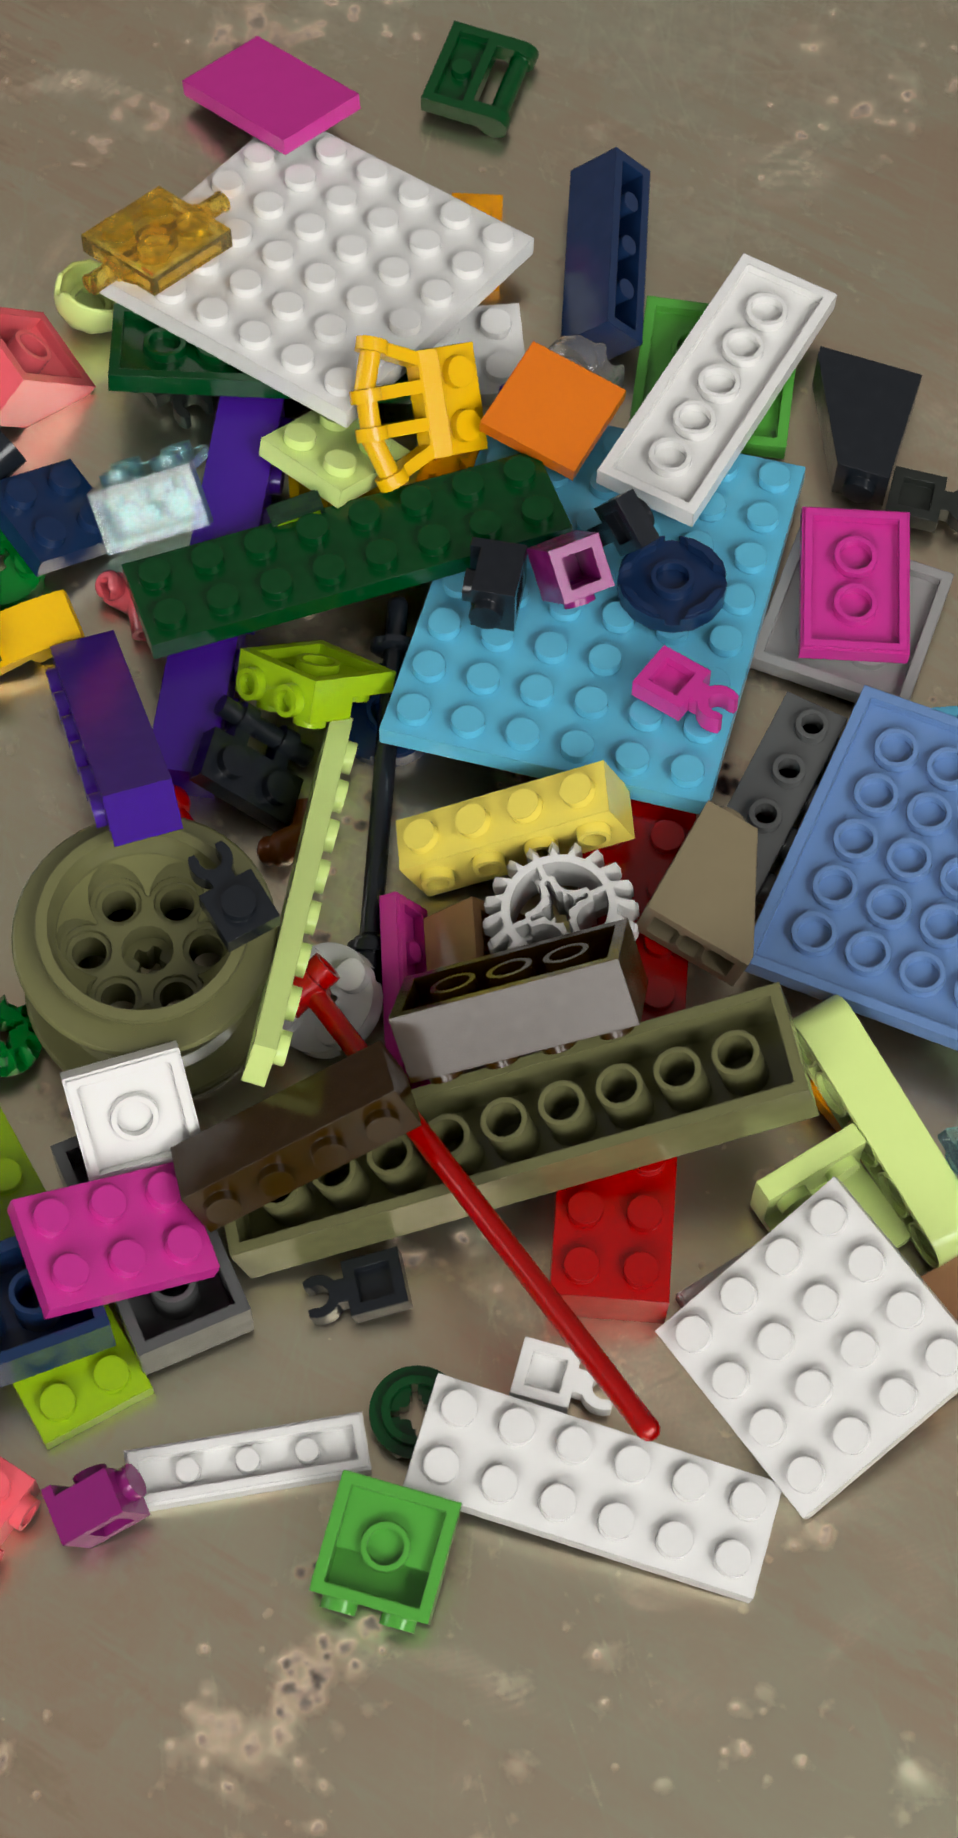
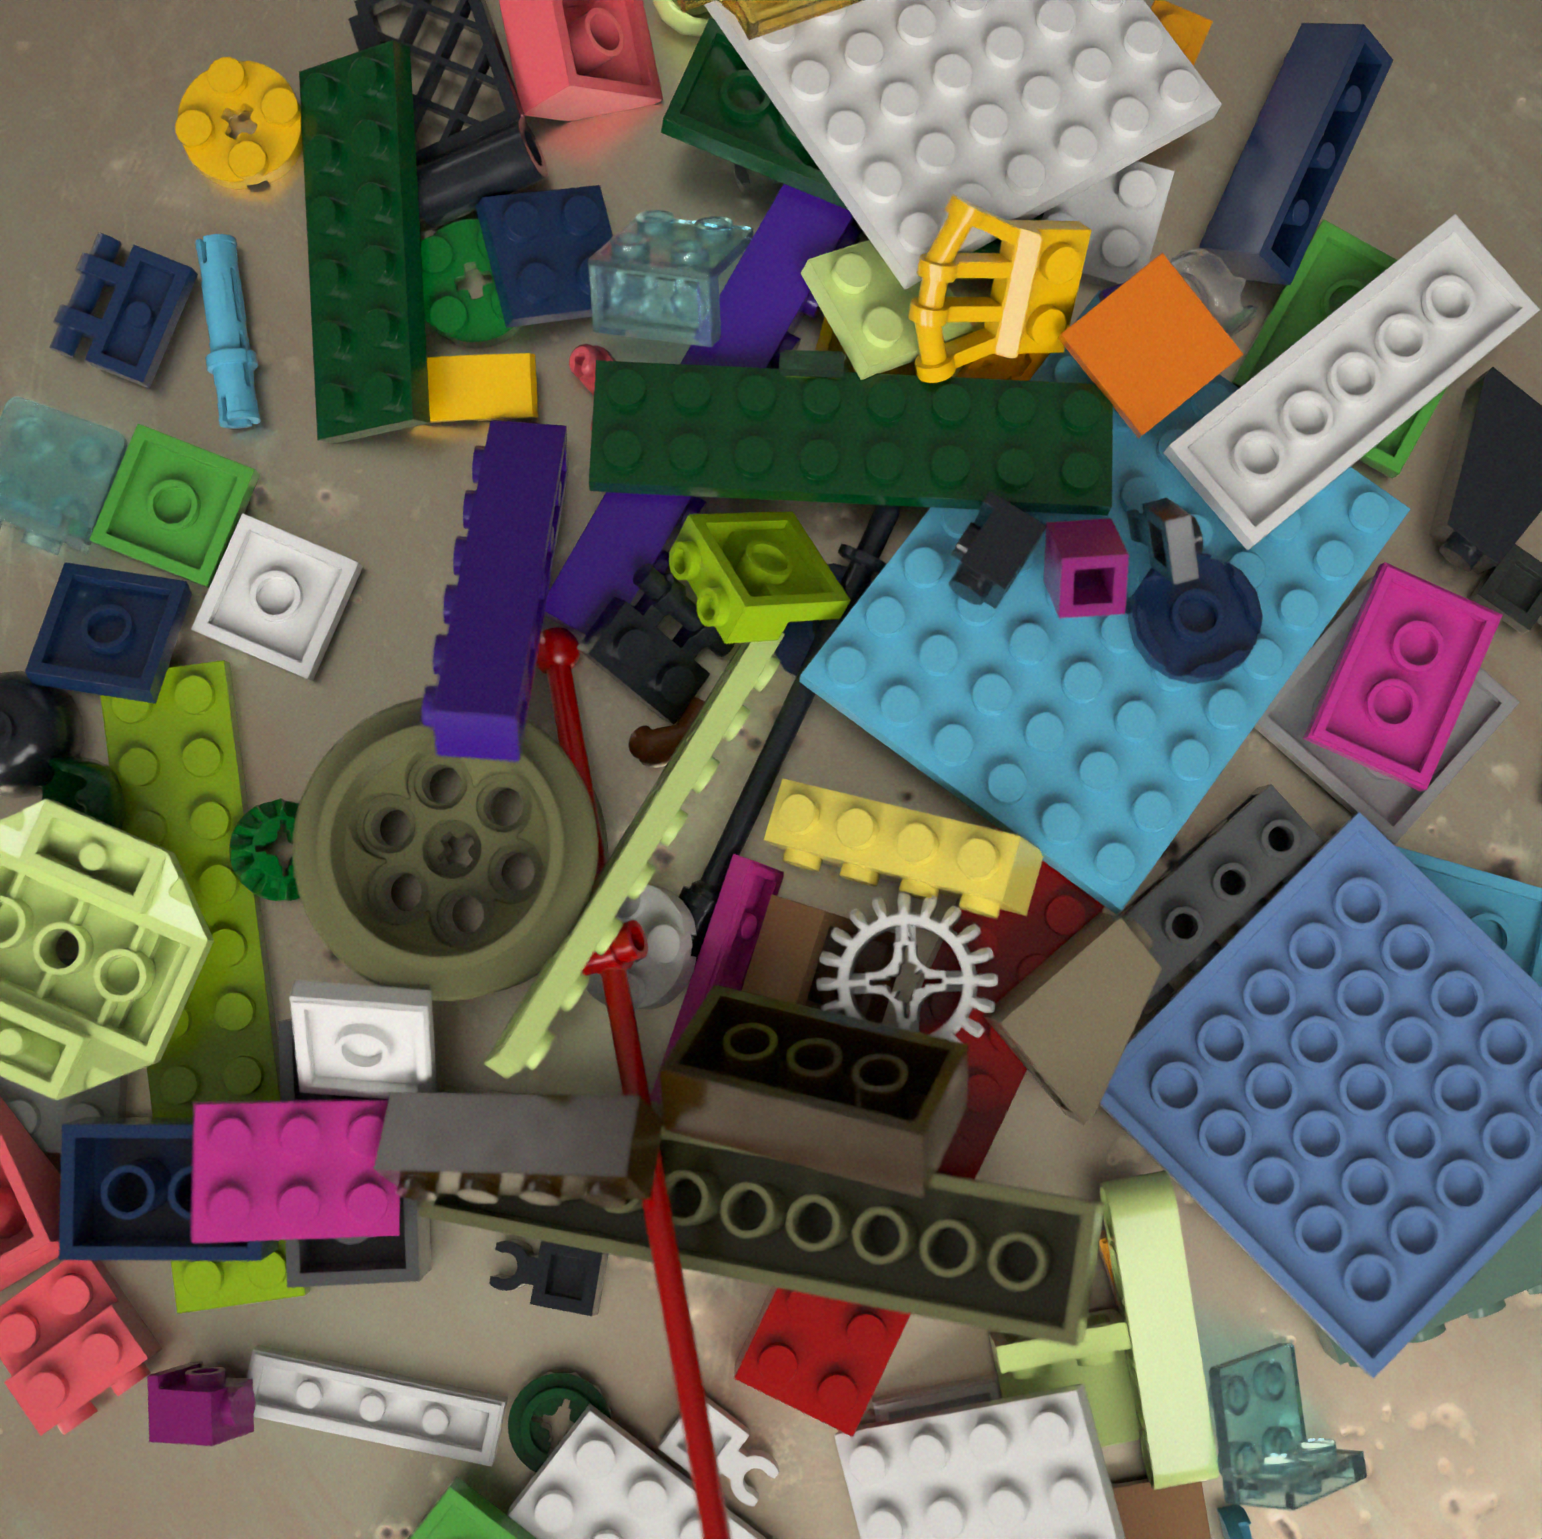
camera: 25 degrees right, 20 degrees up
black plate [188,841,281,952] -> none
dark pink plate [632,645,739,733] -> none

